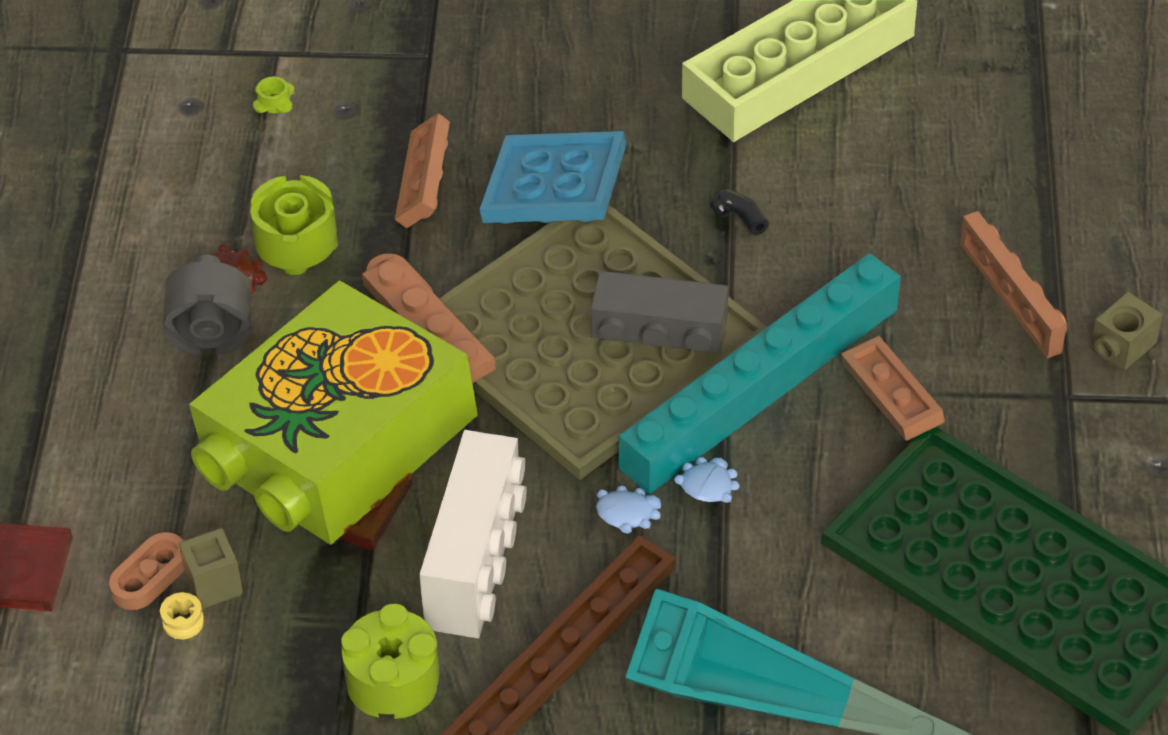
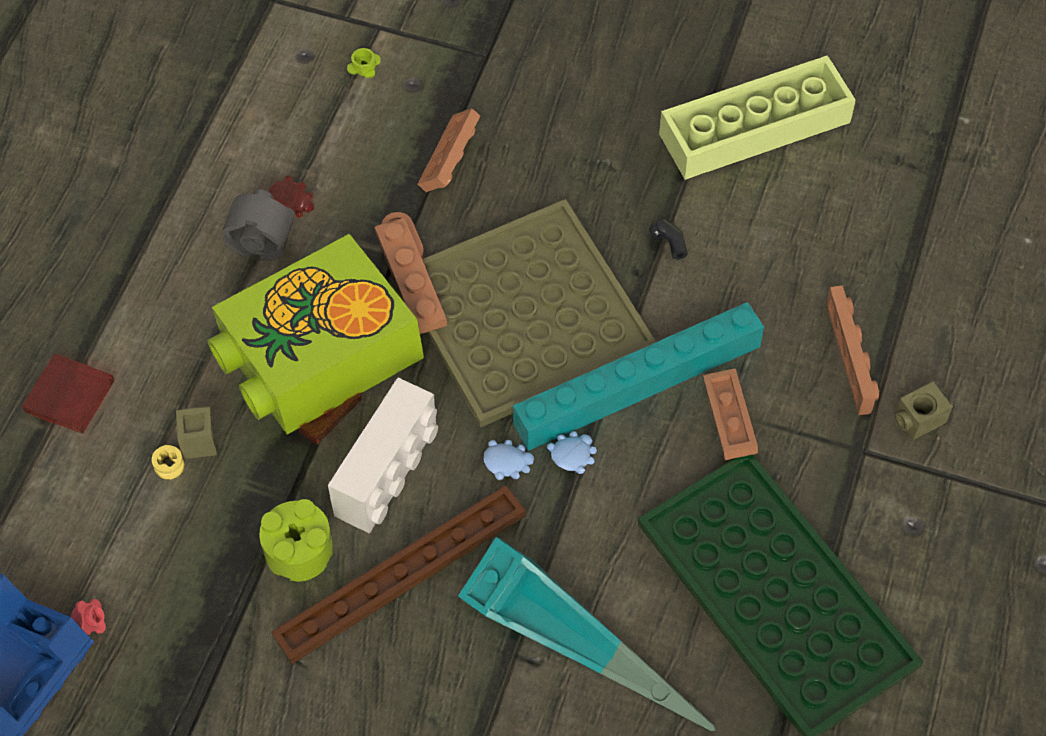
camera: 15 degrees right, 10 degrees up
nougat plate [109,532,184,610] -> none
lime brick [250,175,338,276] -> none
dark azure plate [479,131,626,224] -> none
dark grey brick [591,271,728,353] -> none

